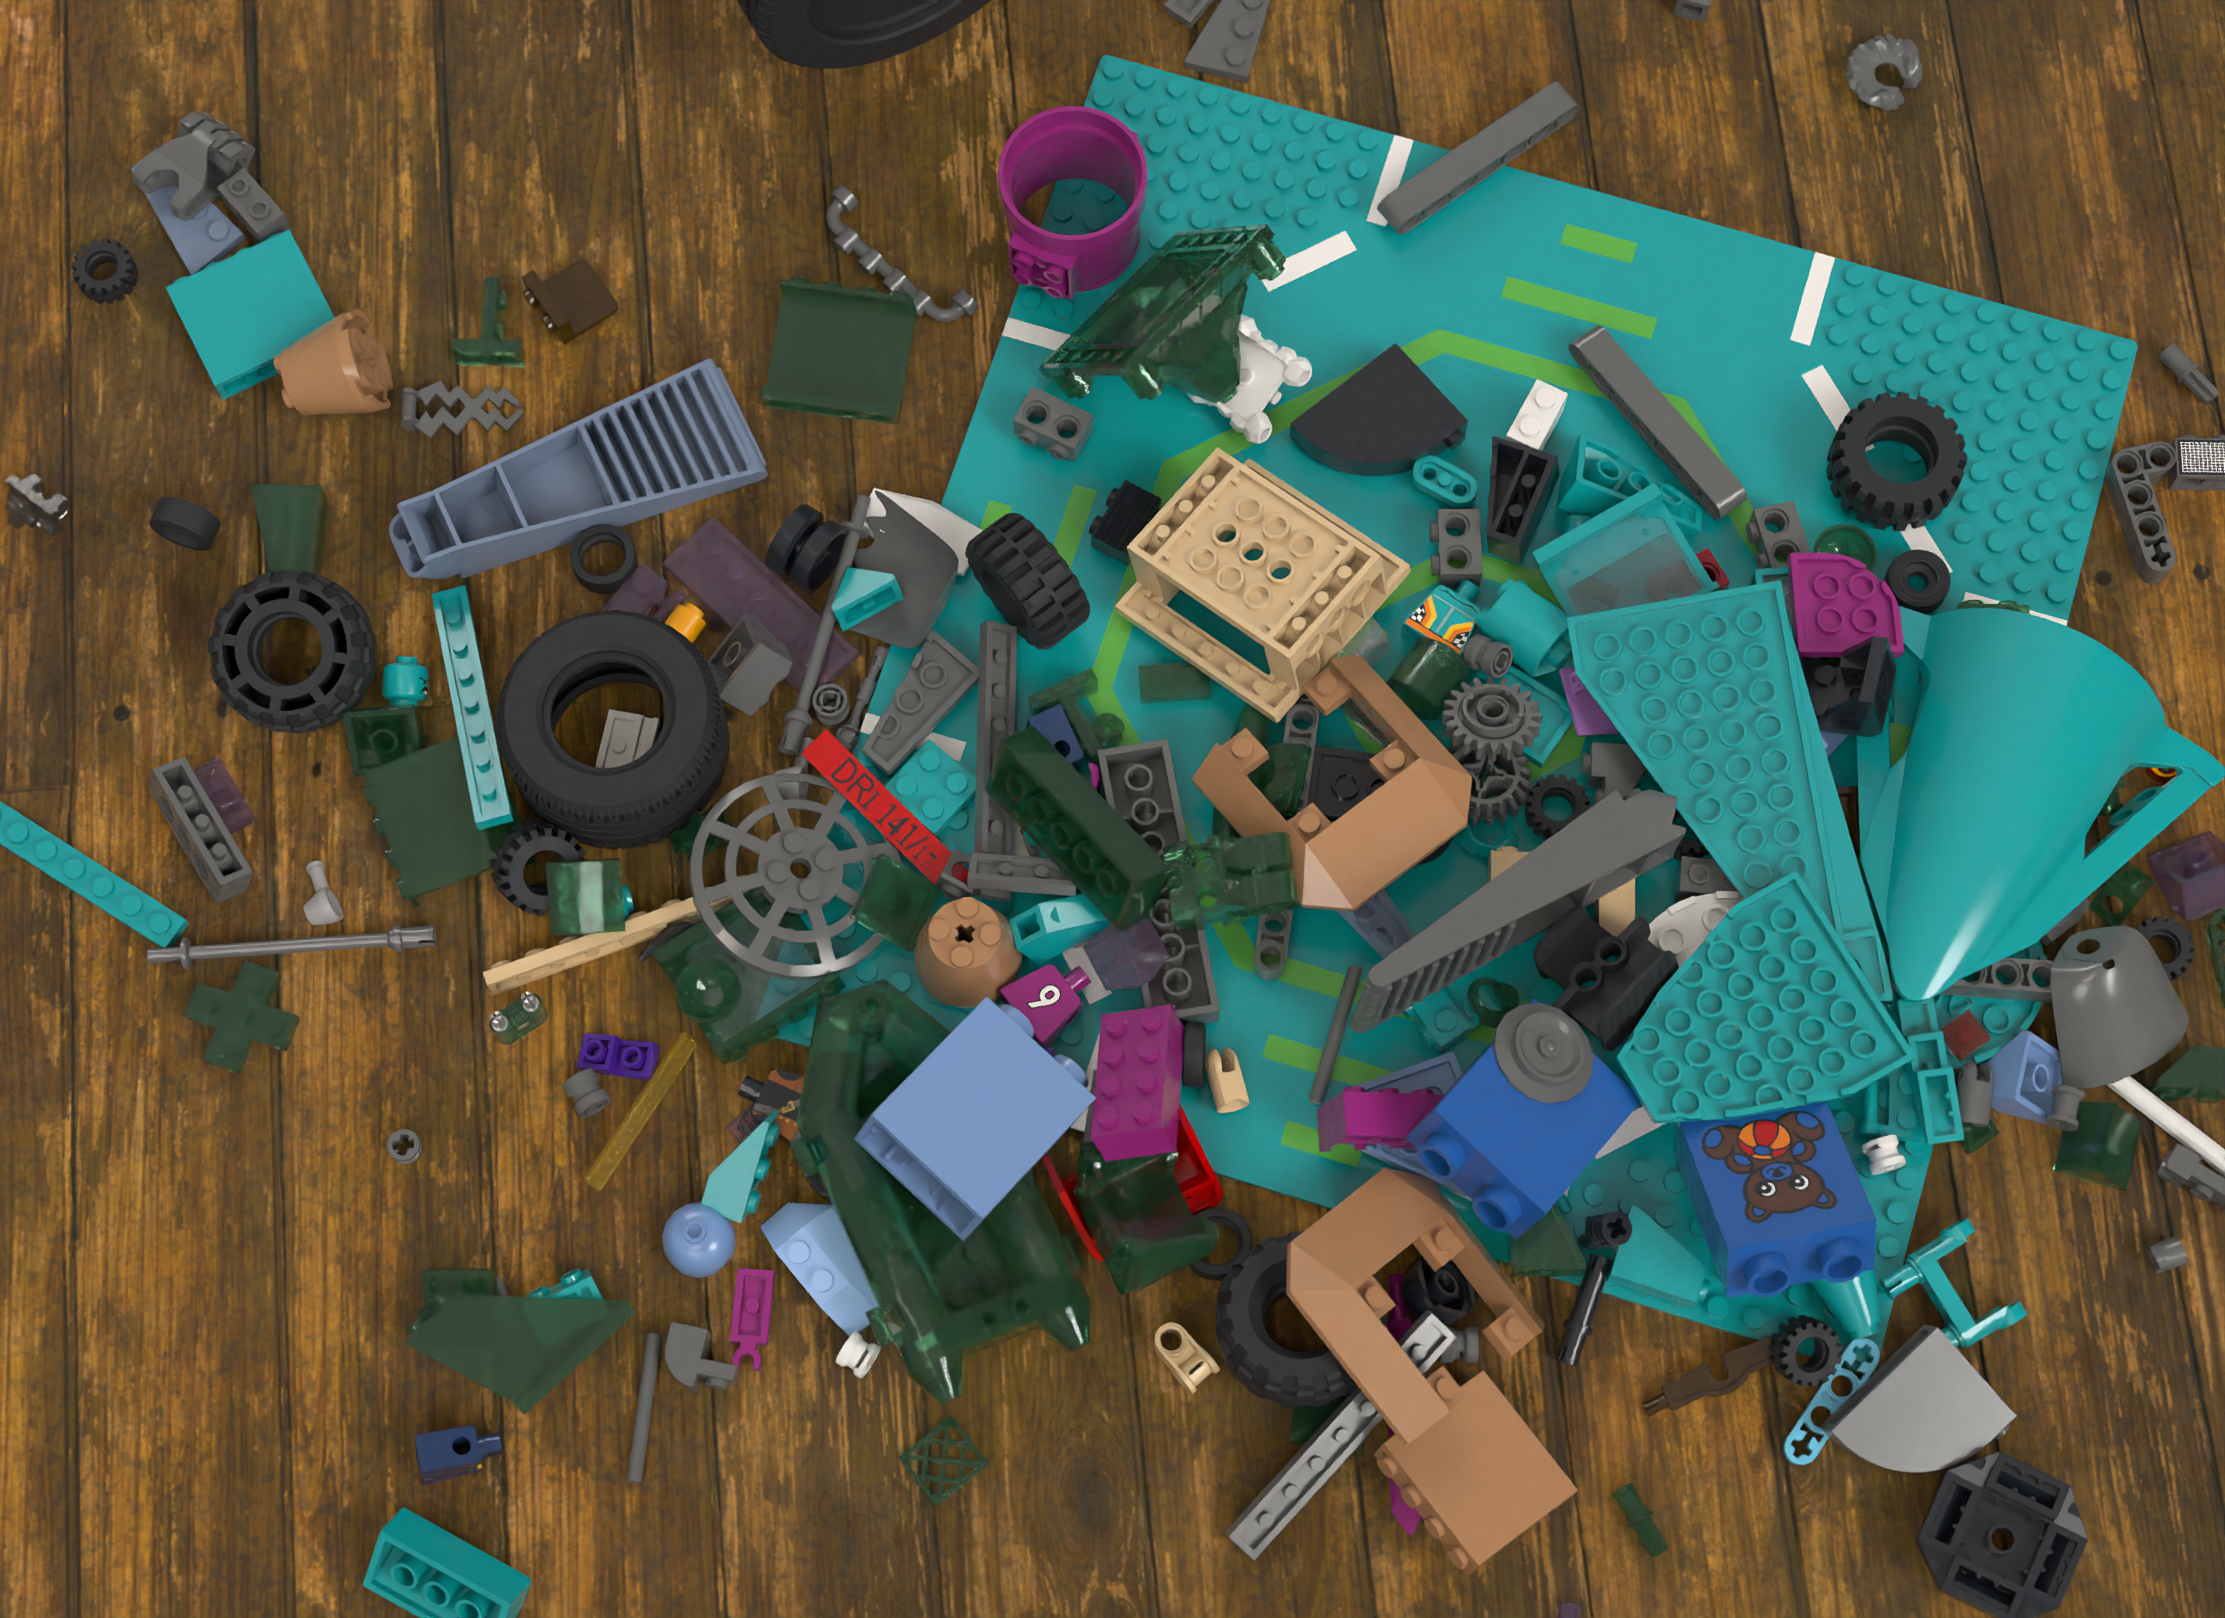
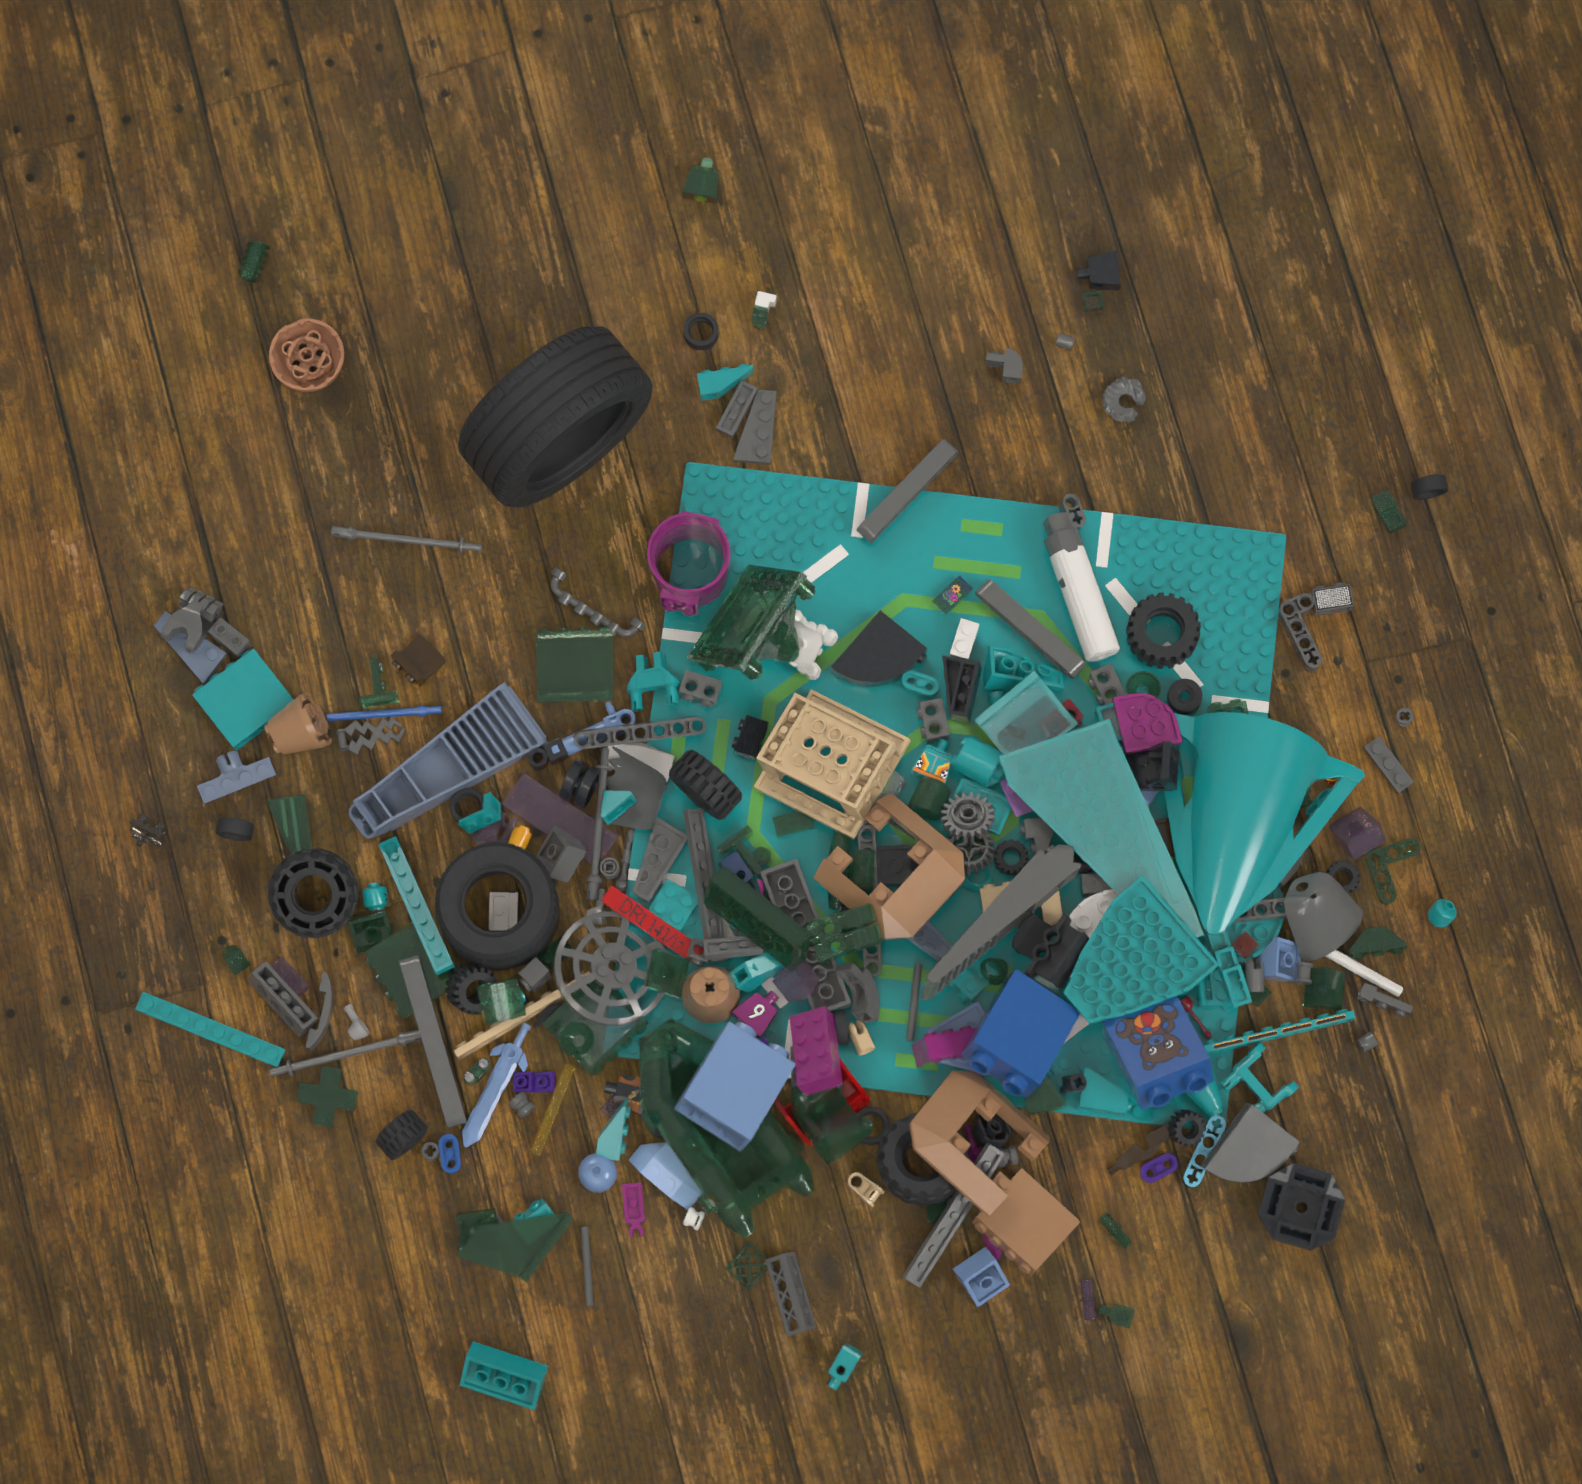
camera: 10 degrees left, 5 degrees up
black tyre [71,238,138,304] -> none
dark blue torso [414,1425,503,1486] -> none
dark grey brick [665,1322,740,1393] -> none
dark grey wheel [1463,634,1513,678] -> none
dark grey piece [1493,1003,1593,1104] -> none
black pin [1555,1253,1613,1367] -> none
white wheel [1861,1135,1906,1175] -> none
clear green bracket [2089,861,2155,926] -> none
dark grey axle [2158,343,2219,404] -> none
none -> sand blue plate [197,751,276,804]
none -> clear green plate [222,945,251,975]
none -> dark grey slope [305,972,334,1051]
none -> blue bar [327,705,442,721]
none -> dark grey bar [331,525,482,554]
none -> black tyre [375,1110,428,1160]
none -> dark grey beam [399,955,467,1128]
none -> blue plate [439,1134,461,1174]
none -> teal bracket [459,792,501,834]
none -> medium blue sword [462,1022,531,1147]
none -> dark grey brick [519,957,552,993]
none -> piece [528,701,636,771]
none -> dark grey beam [573,716,706,749]
none -> teal connector [627,651,680,712]
none -> dark grey fence [765,1252,817,1337]
none -> dark grey arch [835,963,880,1023]
none -> tile [932,576,973,616]
none -> medium blue slope [953,1247,1010,1307]
none -> white piece [1043,494,1120,662]
none -> dark purple plate [1140,1154,1178,1183]
none -> dark red hinge [1180,996,1212,1039]
none -> teal plate [1204,1009,1356,1055]

